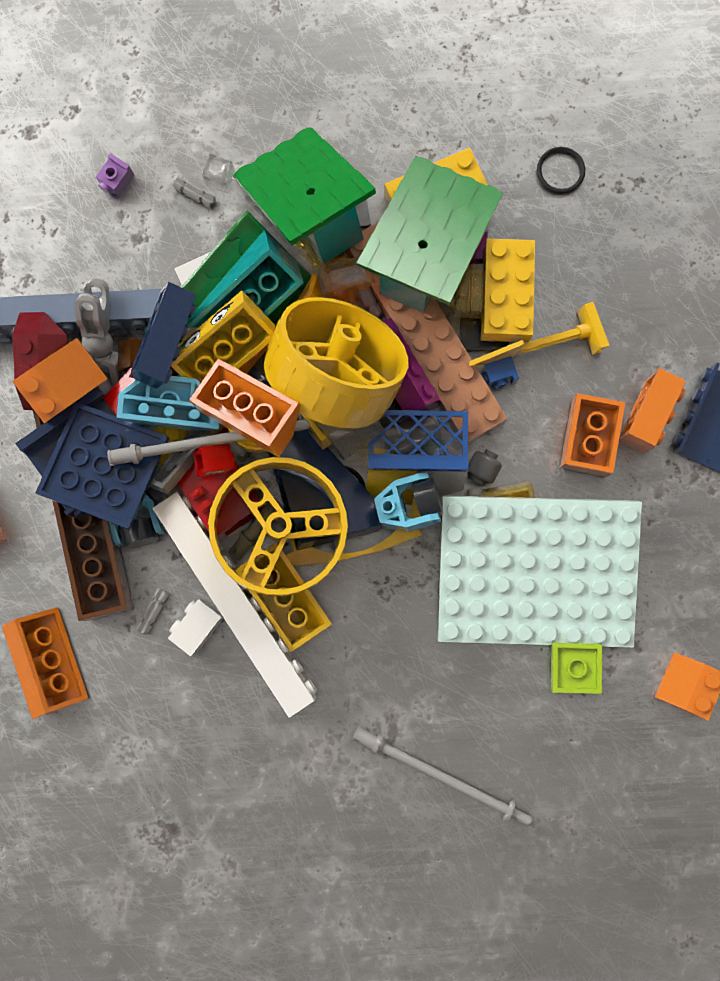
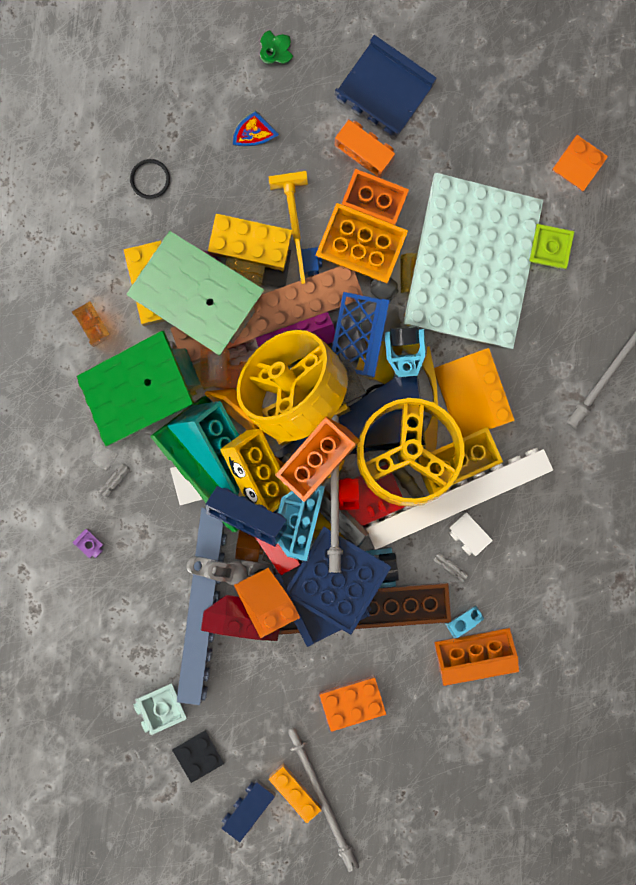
camera: 85 degrees left, 5 degrees up
none -> clear orange window [72,301,109,347]
none -> shield [233,110,279,146]
none -> light orange slope [315,203,408,284]
none -> light orange slope [434,348,515,438]
none -> medium azure leg [445,606,485,638]

